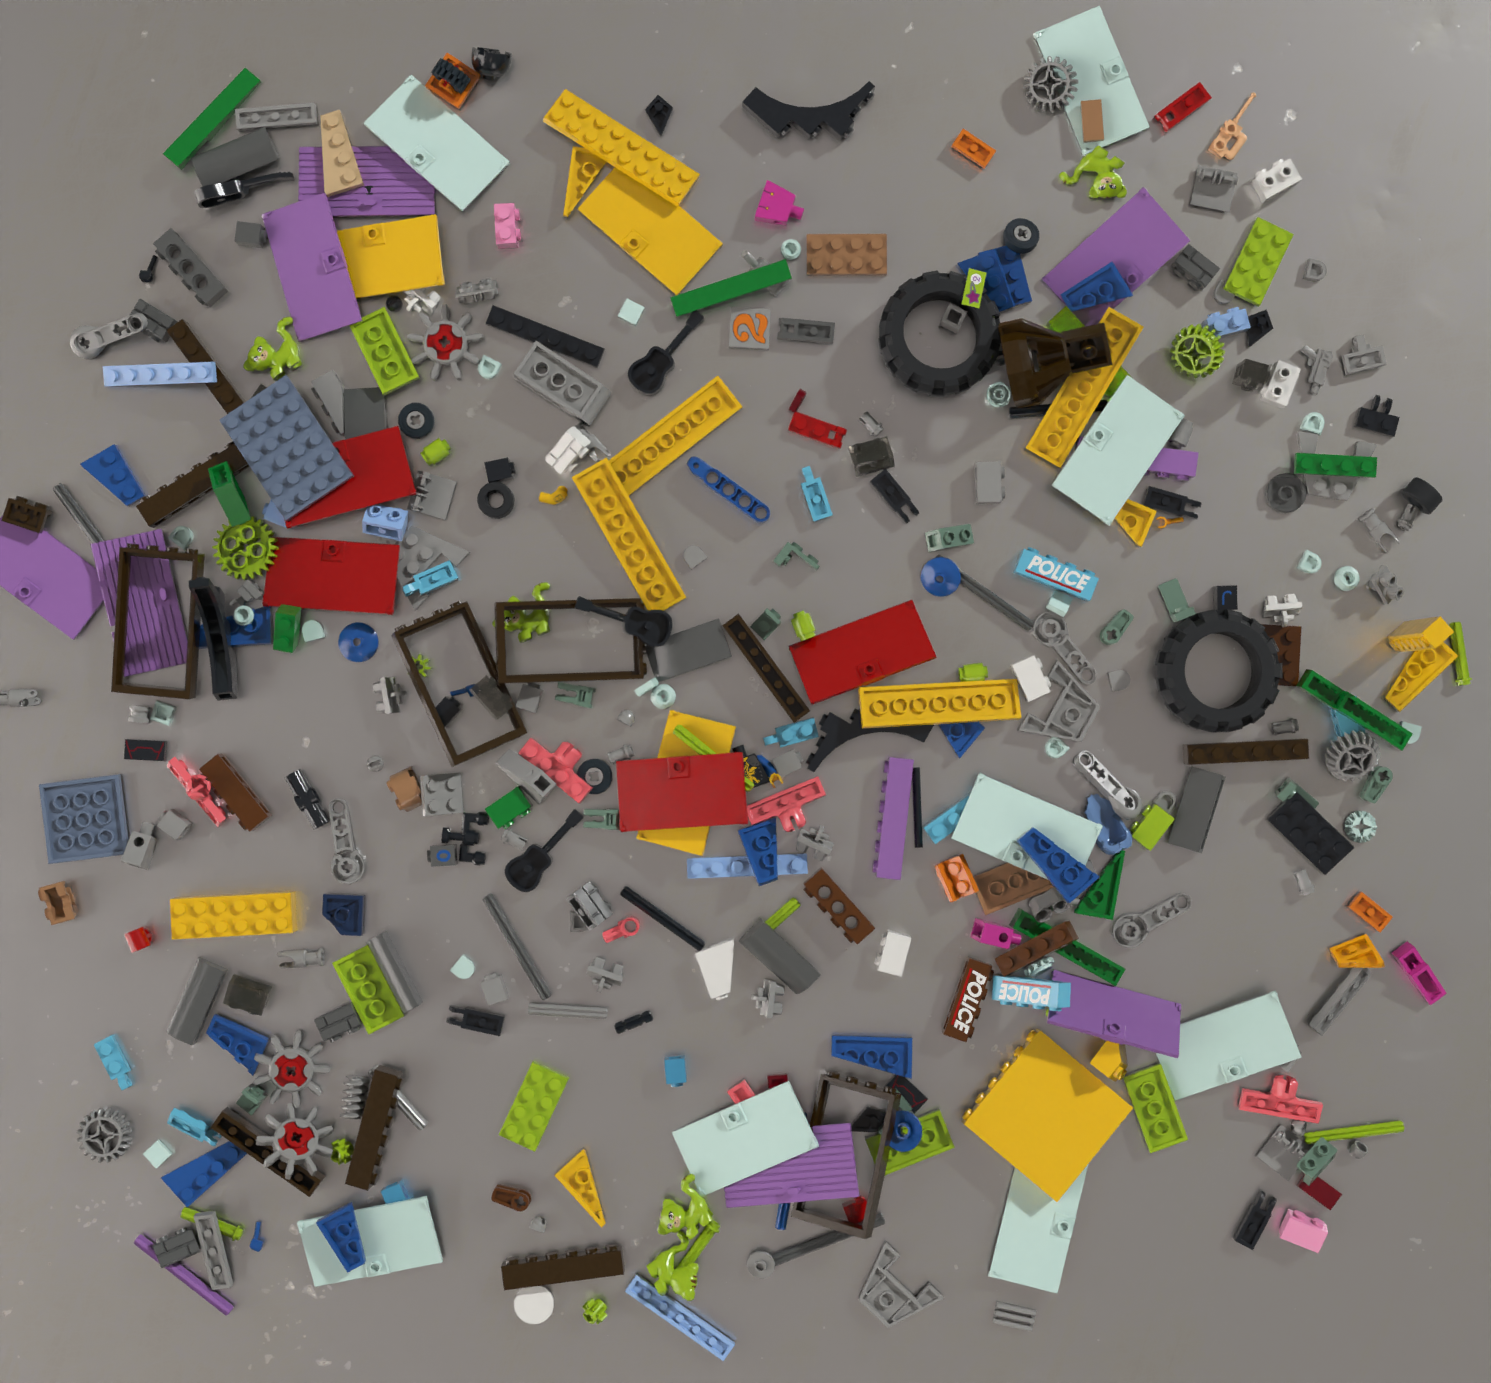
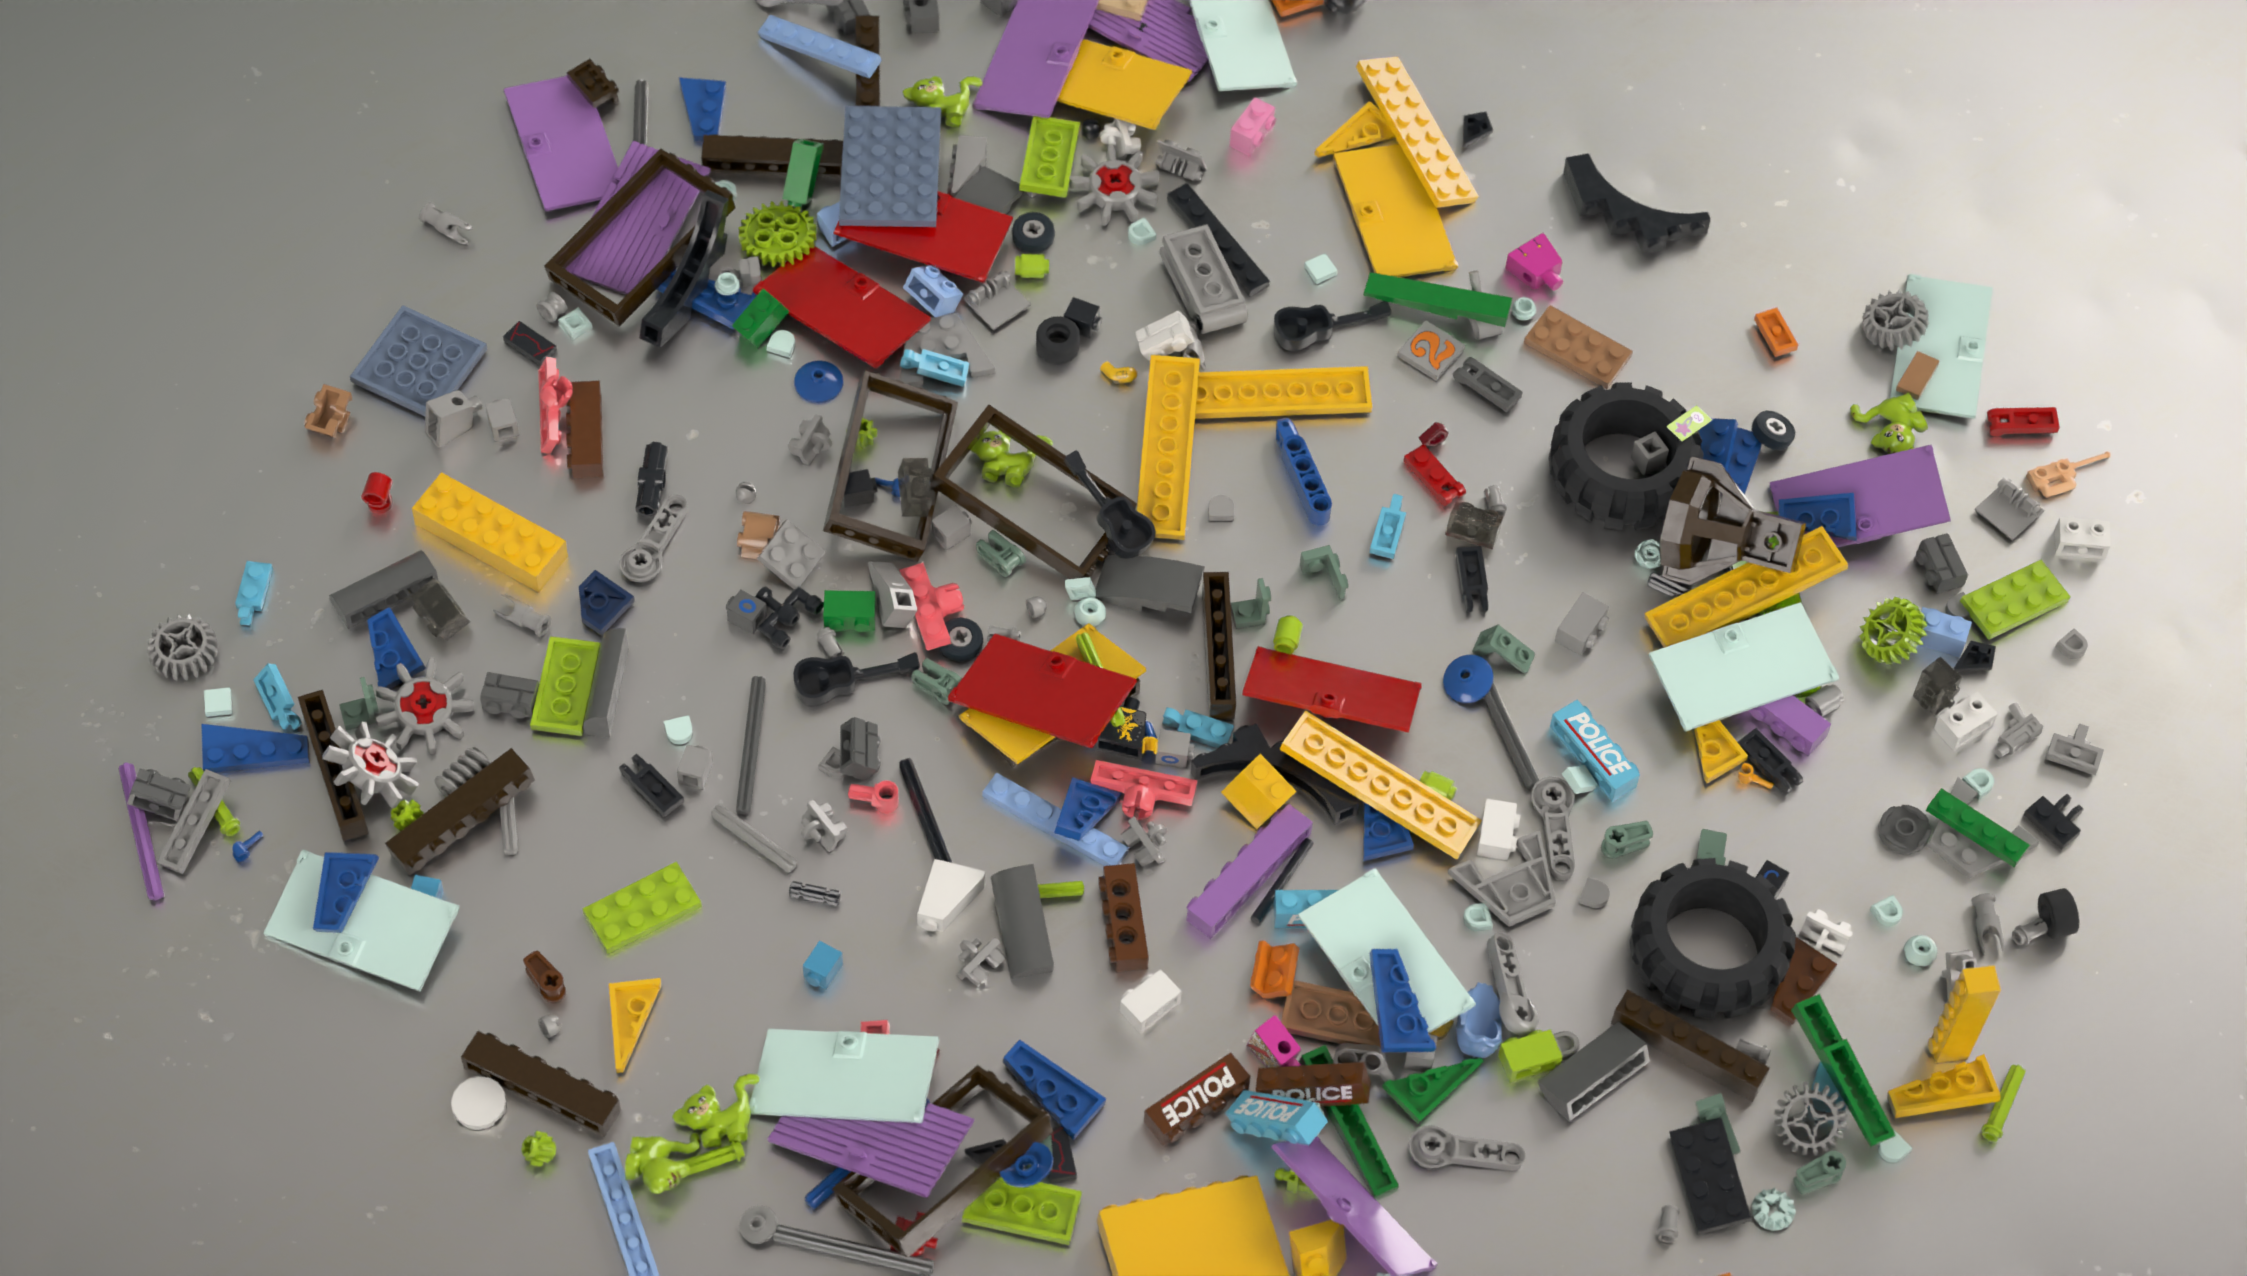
camera: 30 degrees right, 30 degrees down
none -> yellow slope [1221,754,1297,830]

